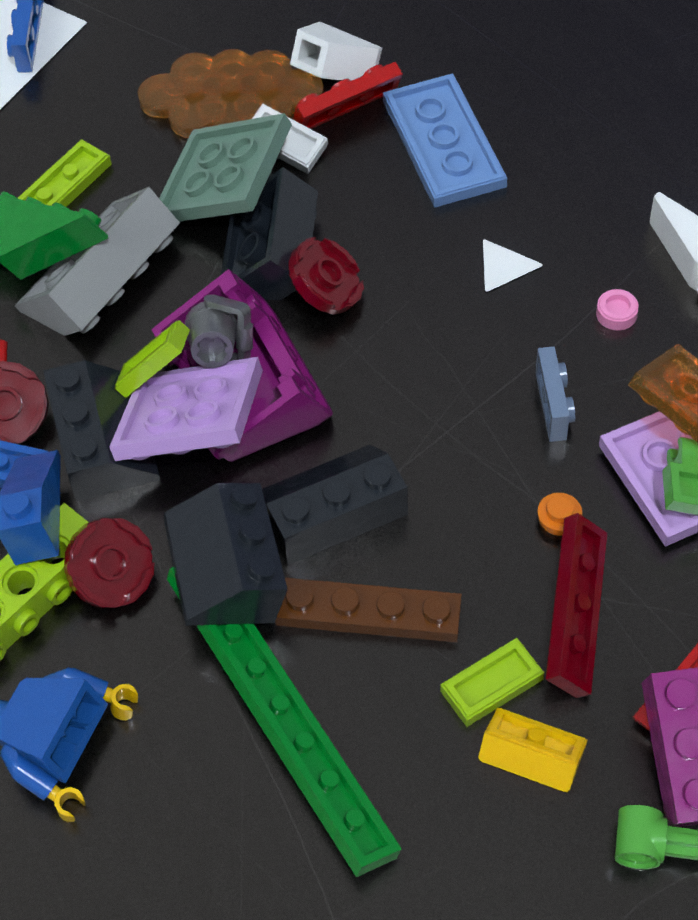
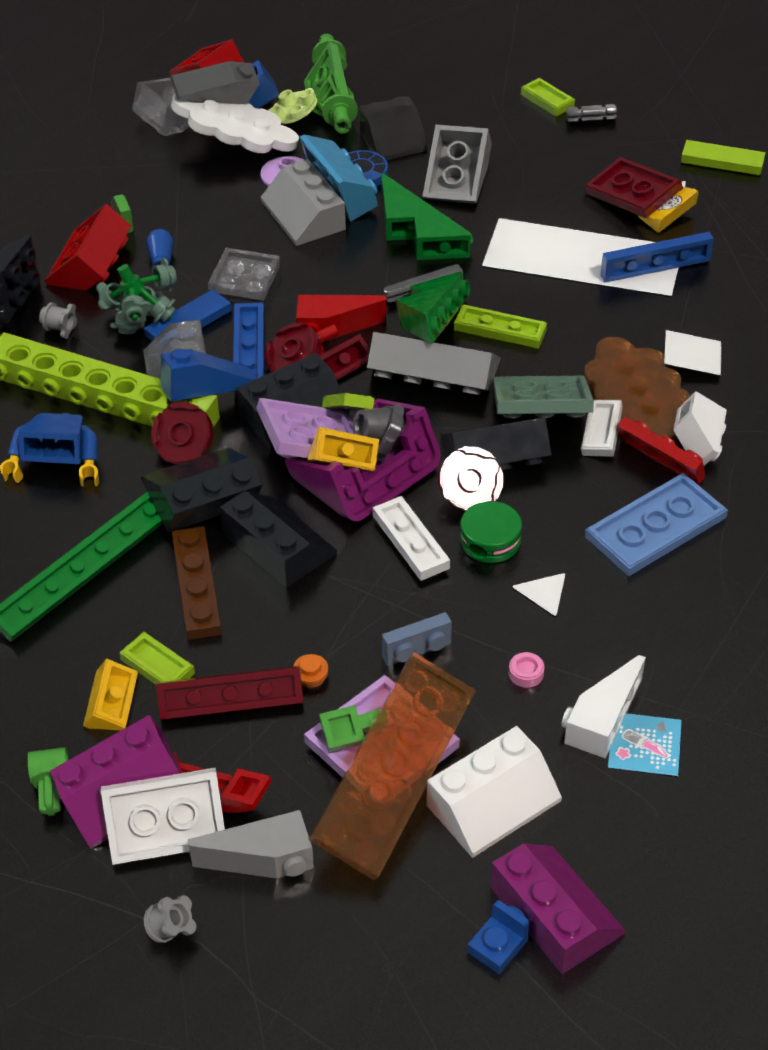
camera: 70 degrees right, 10 degrees down
none -> yellow slope [307,427,379,472]
none -> dark red slope [319,334,370,380]
none -> white plate [373,496,450,581]
none -> green head [460,501,522,563]
none -> white sticker [664,330,721,375]

